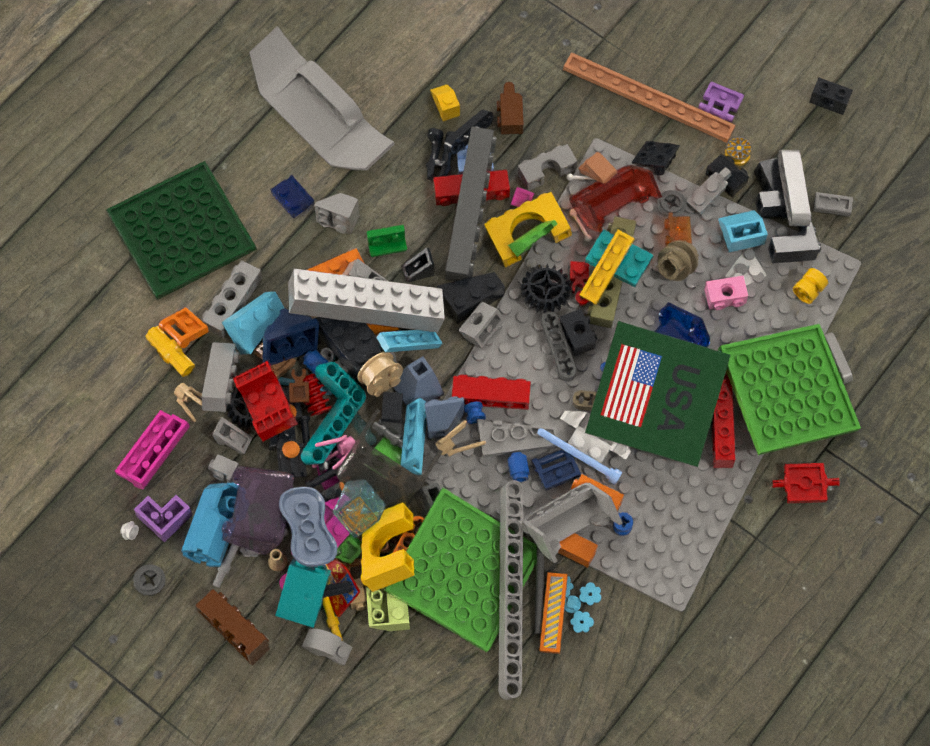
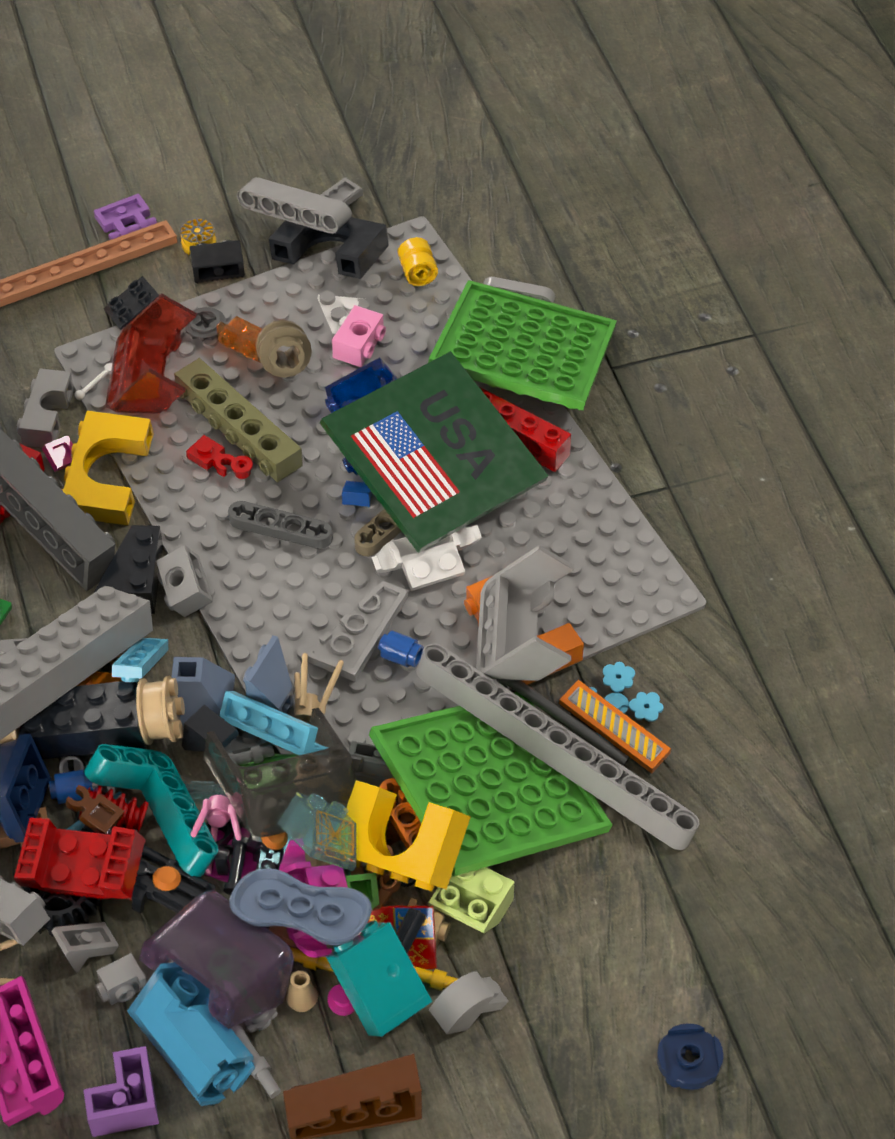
camera: 55 degrees left, 15 degrees down
black slope [402,248,435,282] -> none
red brick [452,374,531,410] -> none
blue wheel [464,402,486,424] -> none
bright green slope [508,220,558,257] -> none
black gear [520,263,572,313] -> none
dark blue plate [531,449,581,491] -> none
light blue piece [537,428,622,485] -> none
black brick [560,309,598,356] -> none
hinge [570,209,592,242] -> none
nougat slope [578,152,617,184] -> none
yellow tile [580,229,635,305] -> none
teal plate [585,229,653,287] -> none
blue wheel [613,512,633,536] -> none
light grey hinge [687,167,732,215] -> none
medium azure slope [718,210,768,252] -> none
black hinge [754,158,783,192] -> none
red plate [772,463,840,504] -> none
black brick [809,77,853,115] -> none

